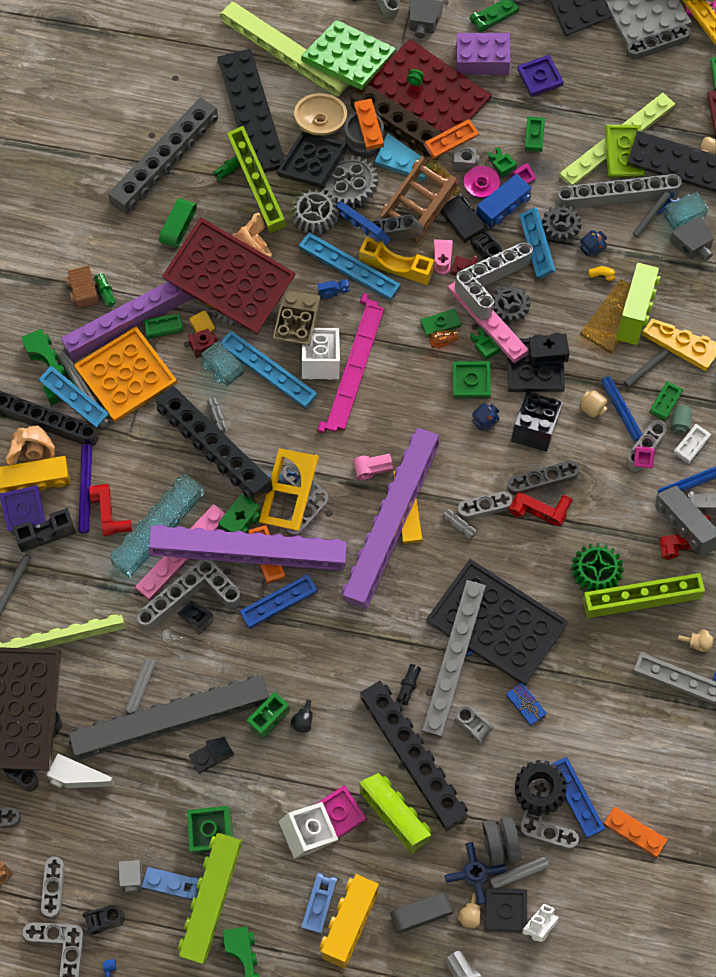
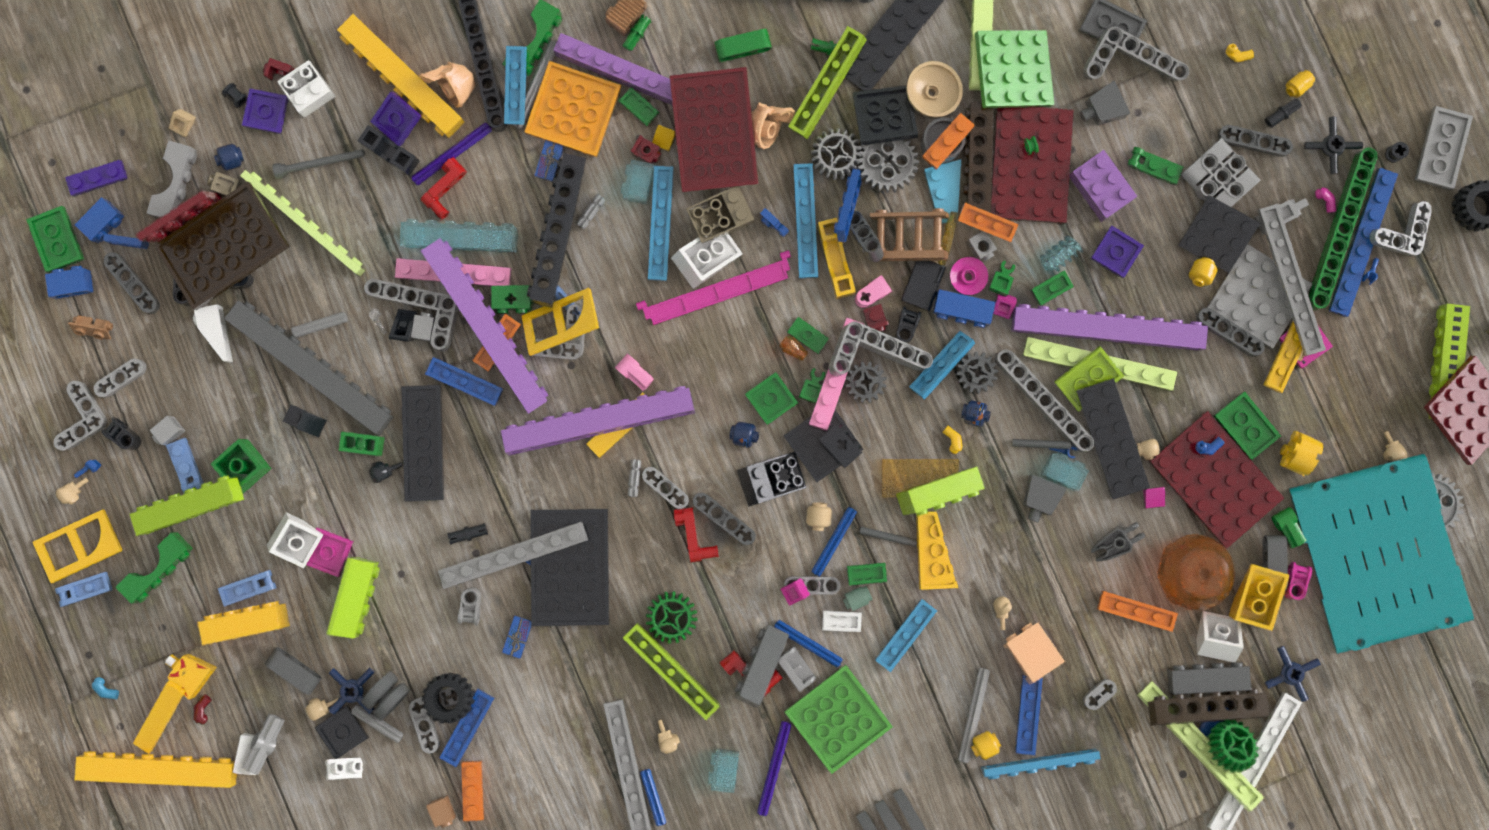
camera: 55 degrees right, 20 degrees up
black brick [360,681,468,832] -> none
none -> black plate [401,385,444,502]
none -> light grey brick [411,312,435,342]
none -> medium nougat brick [426,795,456,828]
none -> blue tile [534,140,564,182]
none -> medium lavender brick [1011,304,1208,351]
none -> clear light blue piece [1040,235,1083,276]
none -> yellow head [1189,257,1218,287]

